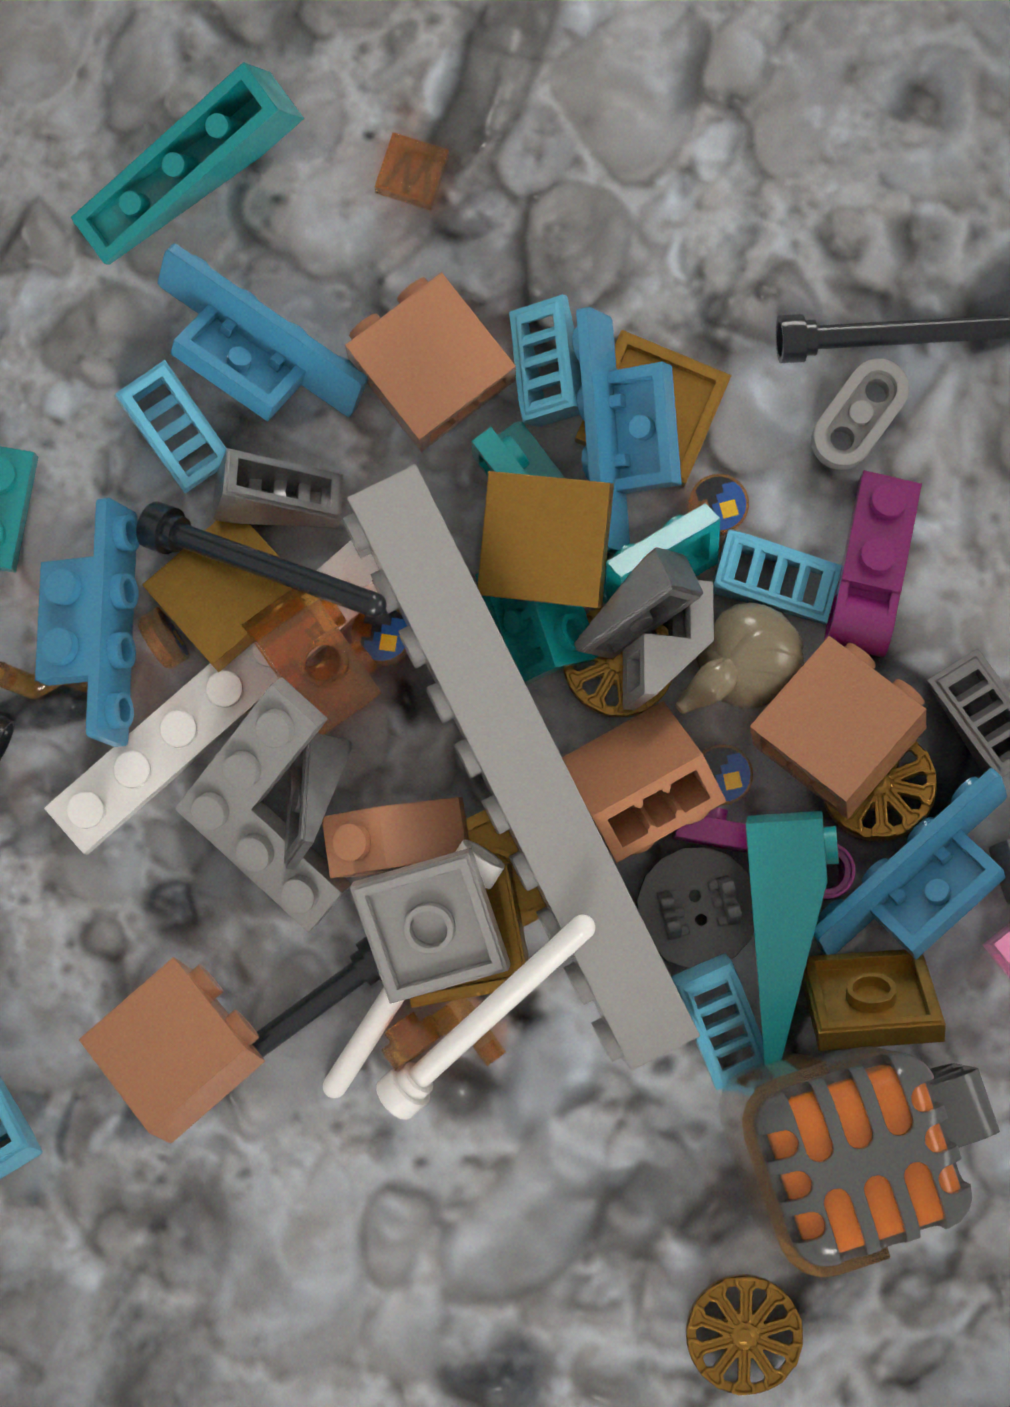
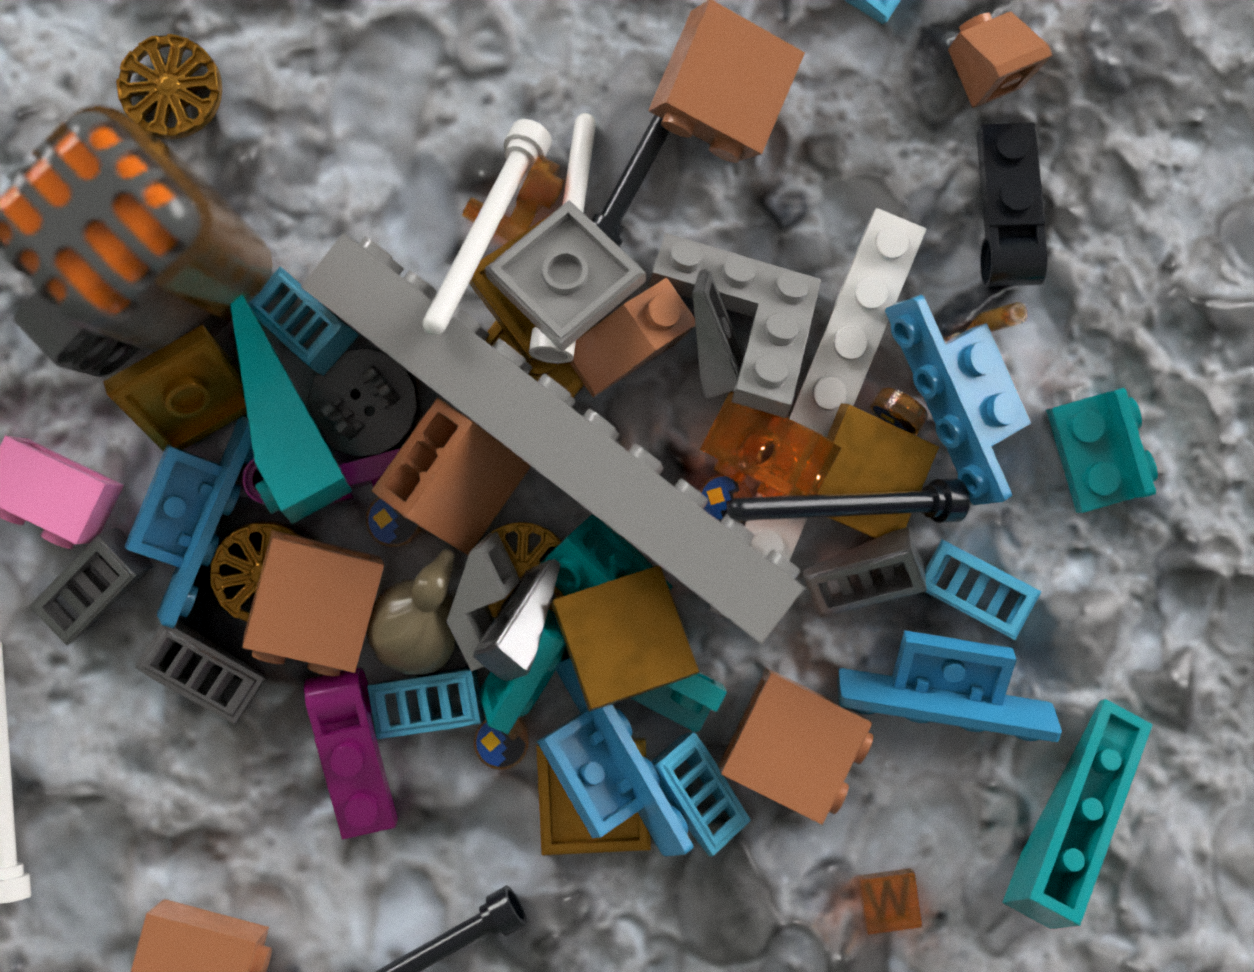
camera: 160 degrees right, 5 degrees up
light grey plate [811,358,909,470] -> none

